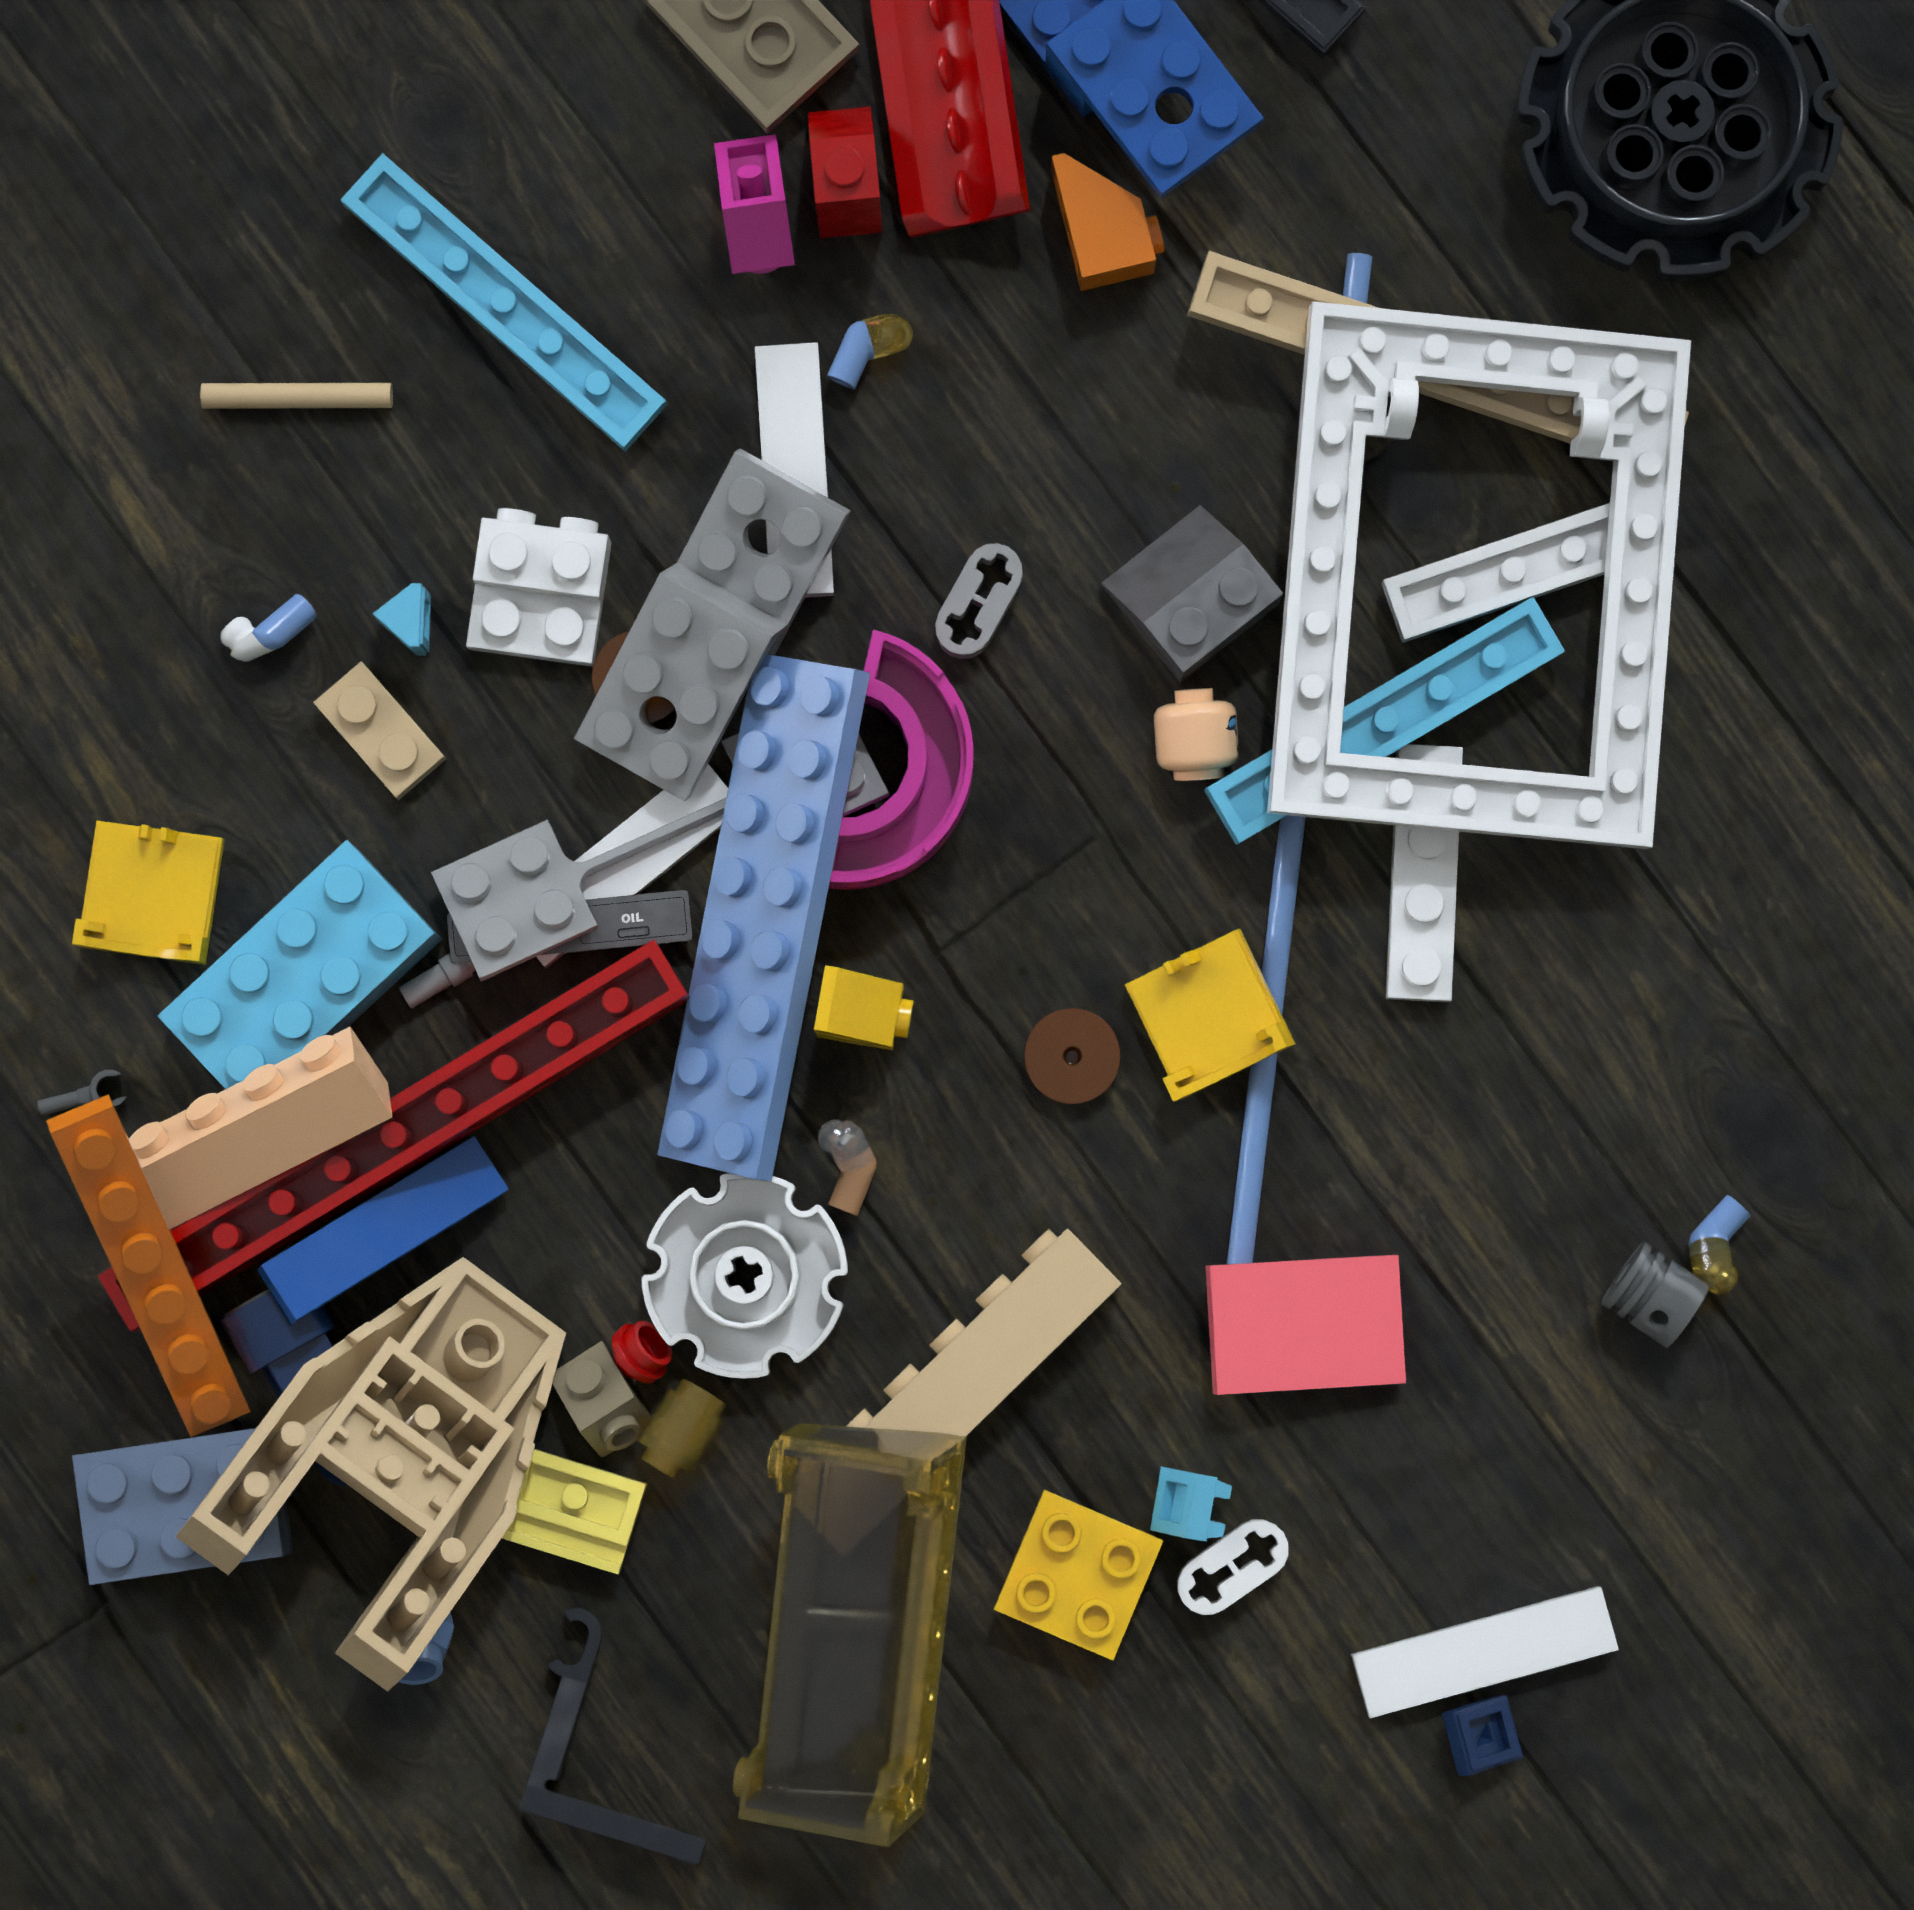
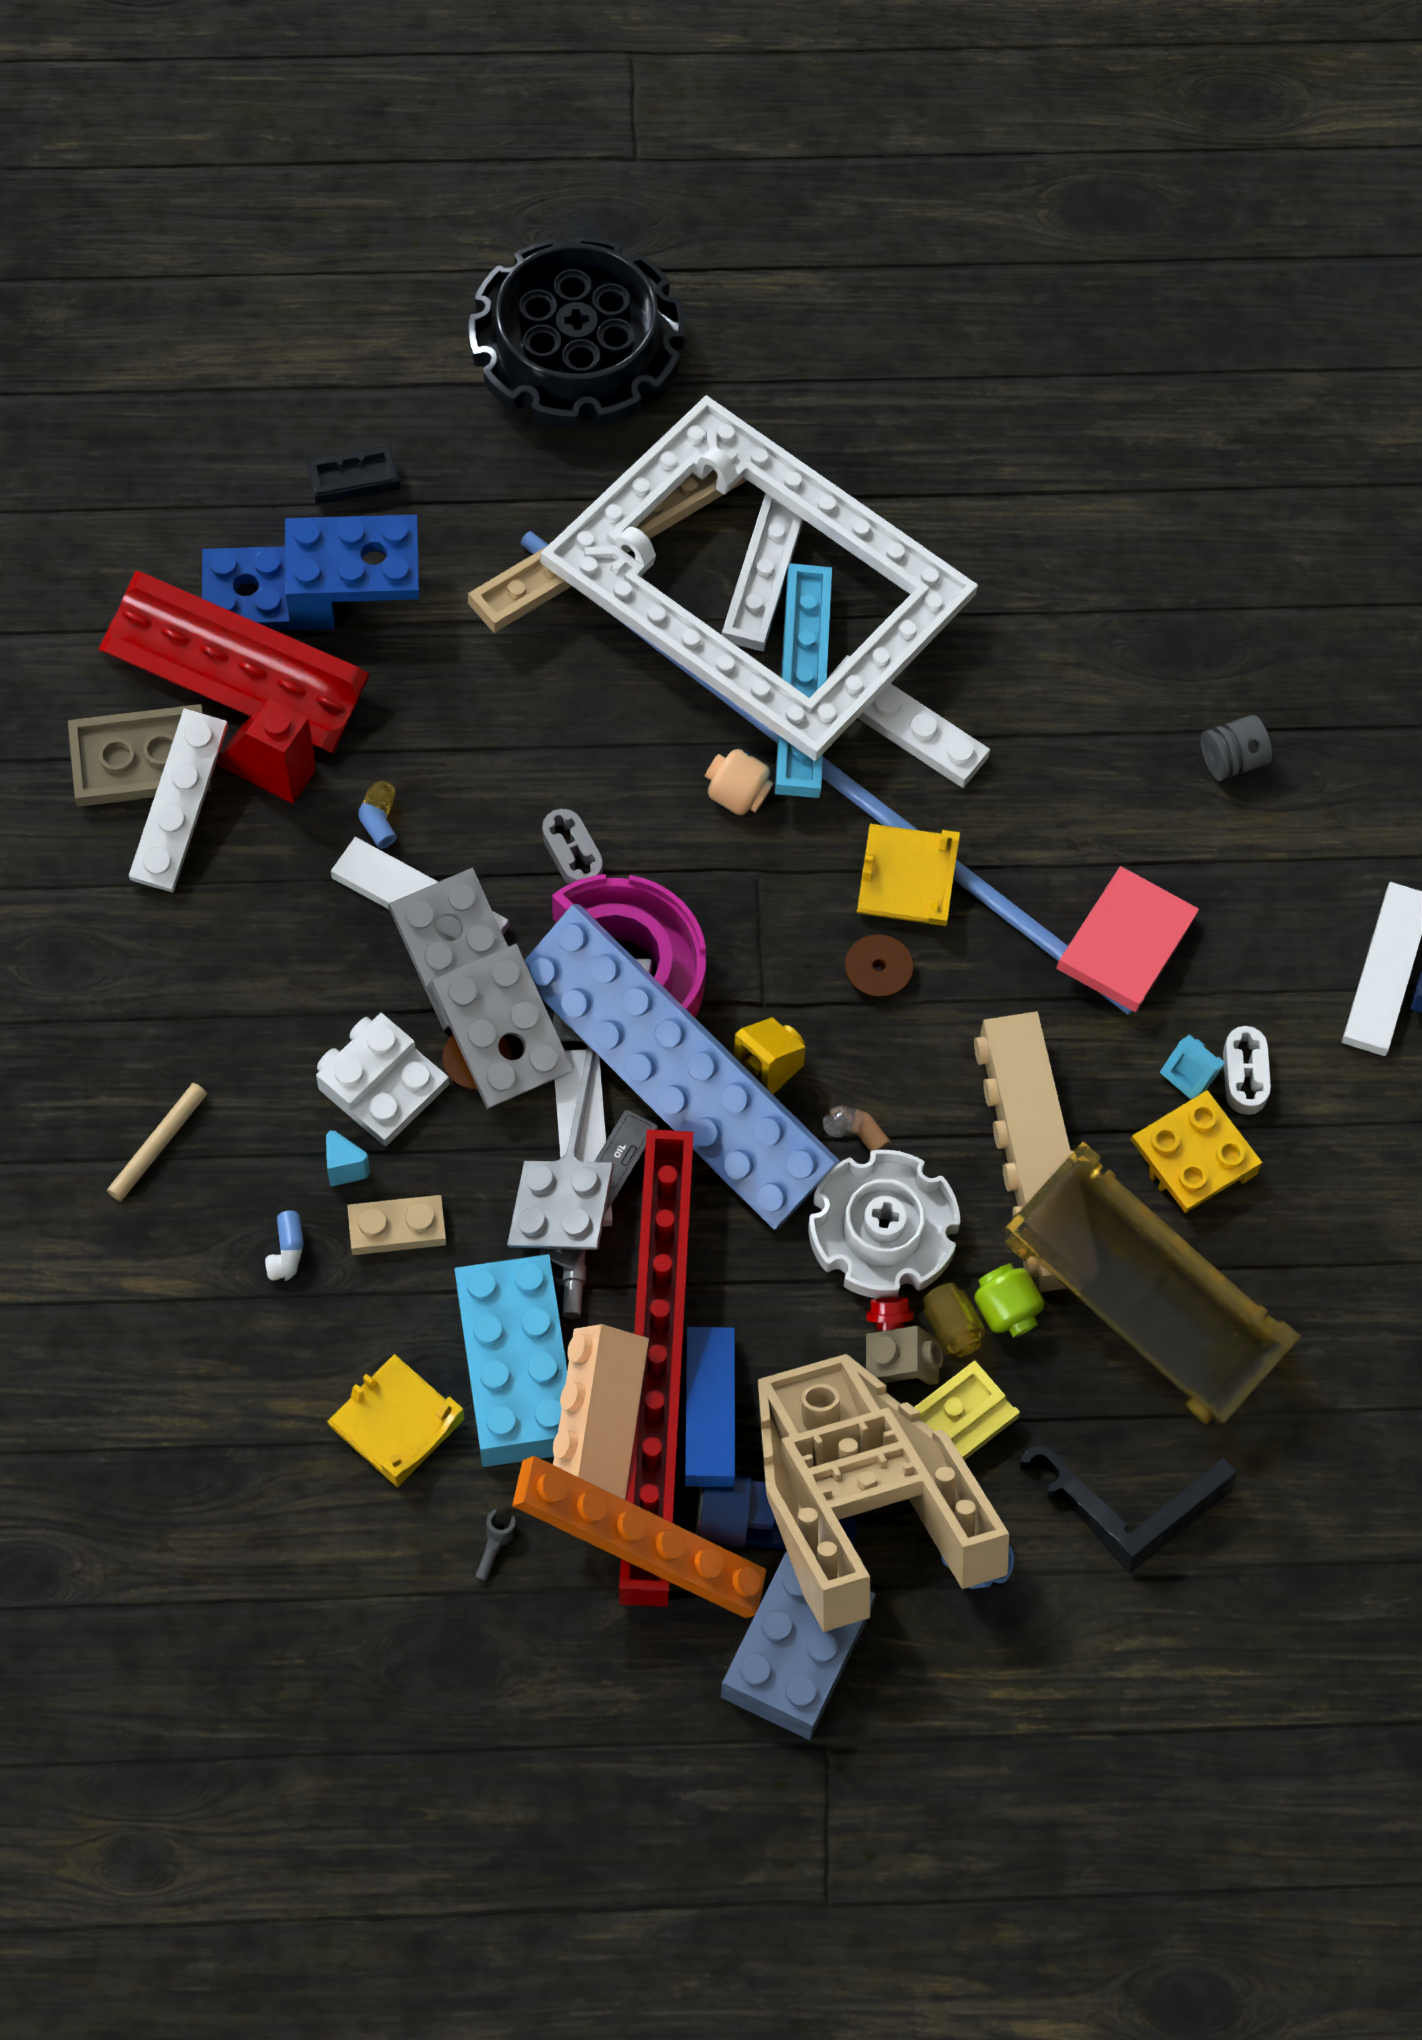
camera: 60 degrees left, 20 degrees down
medium azure plate [341,153,667,452] -> none
dark pink slope [714,134,795,274] -> none
orange slope [1051,153,1164,291] -> none
flat silver slope [1101,505,1283,682] -> none
arm [1689,1195,1751,1294] -> none
none -> white plate [128,708,228,893]
none -> lime head [974,1263,1045,1338]

